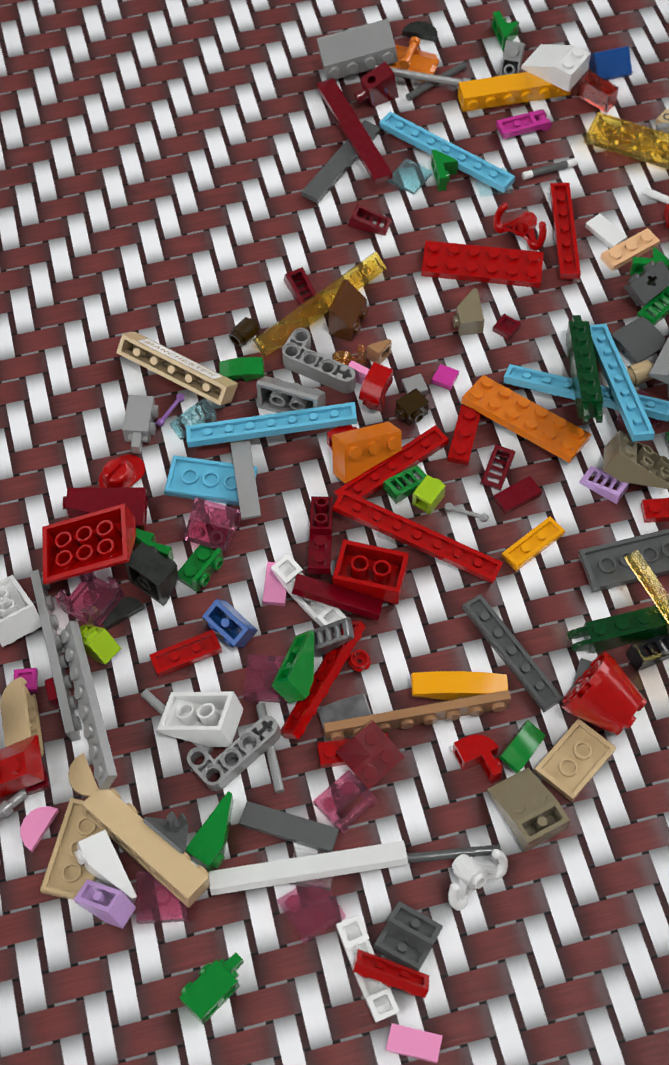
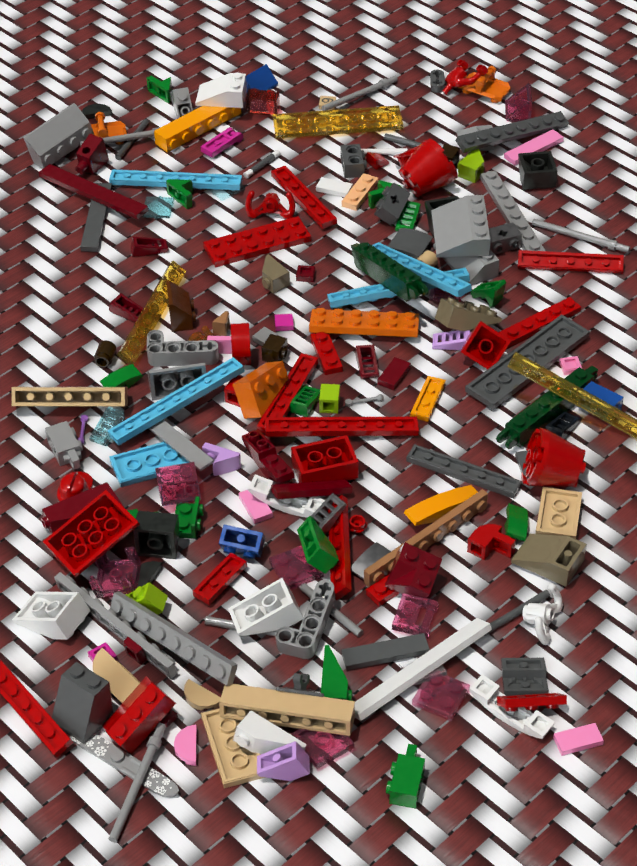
camera: 30 degrees left, 15 degrees down
none -> lavender slope [202,442,241,476]
none -> dark grey brick [340,144,367,178]
none -> red slope [460,321,511,369]

